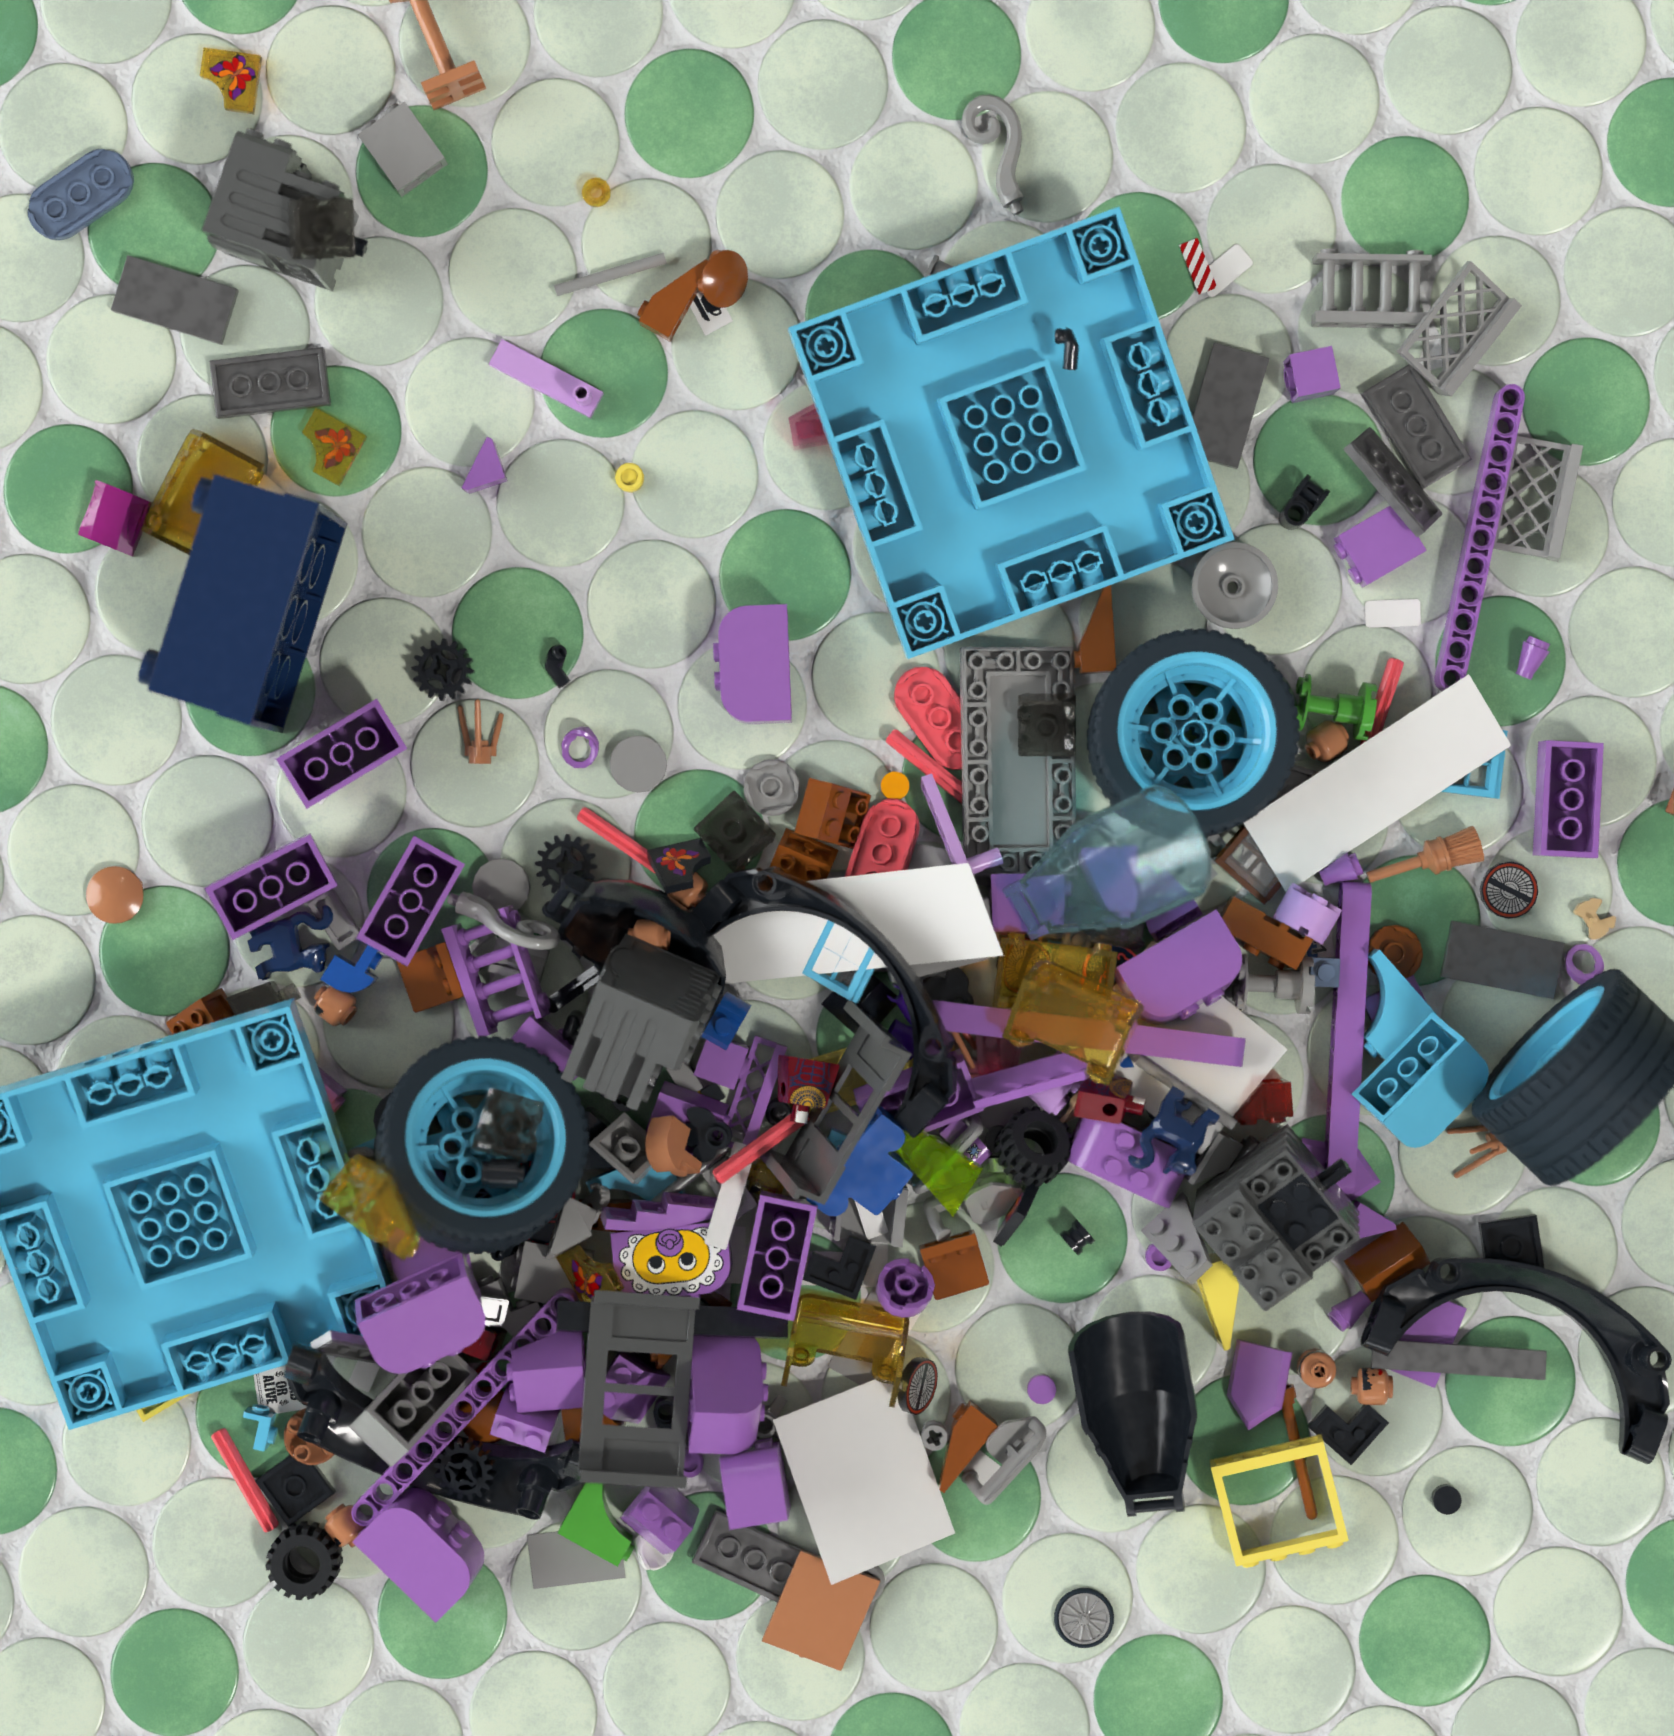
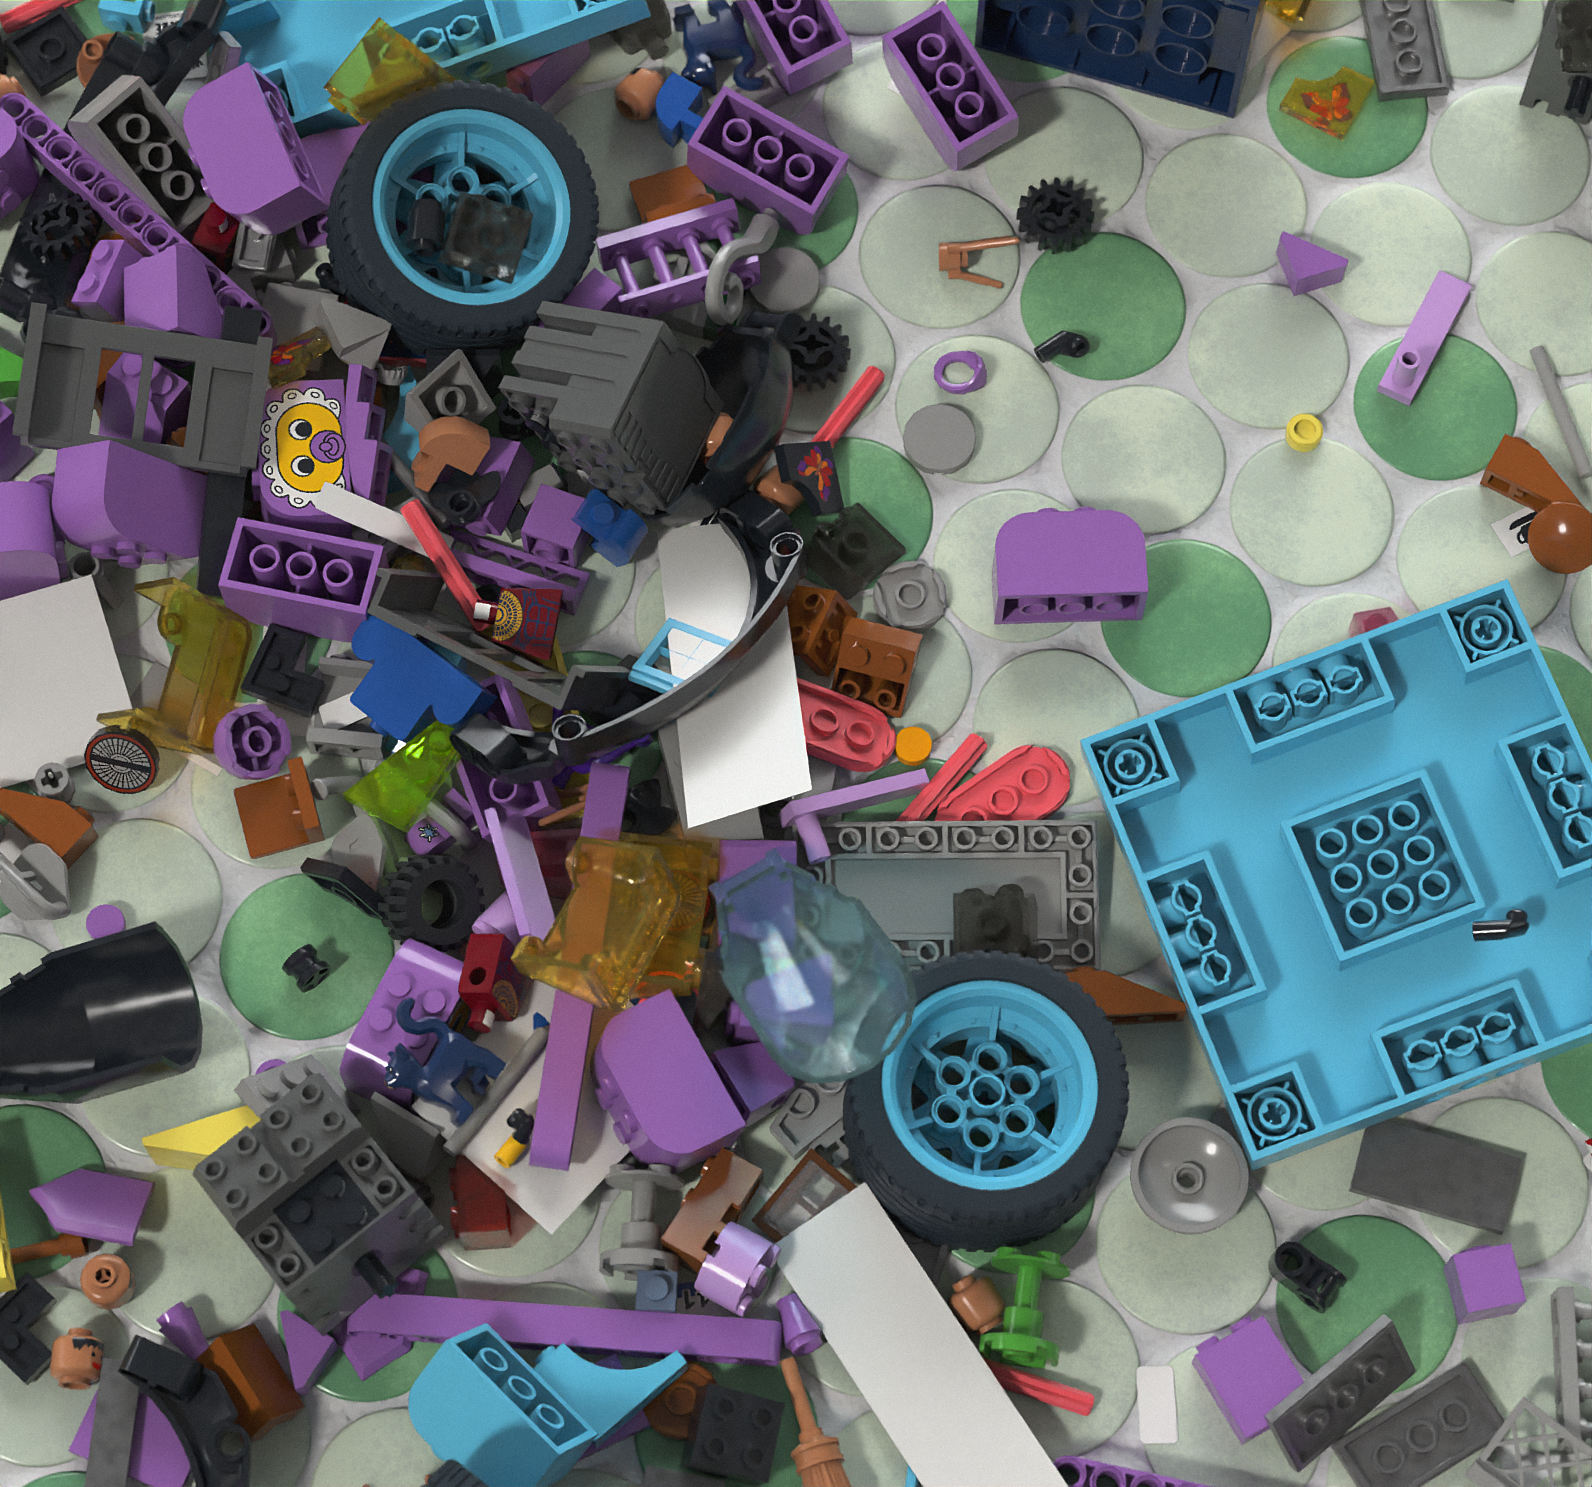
camera: 90 degrees right, 20 degrees down
none -> arm [494,1108,535,1169]
none -> black brick [680,1383,785,1487]

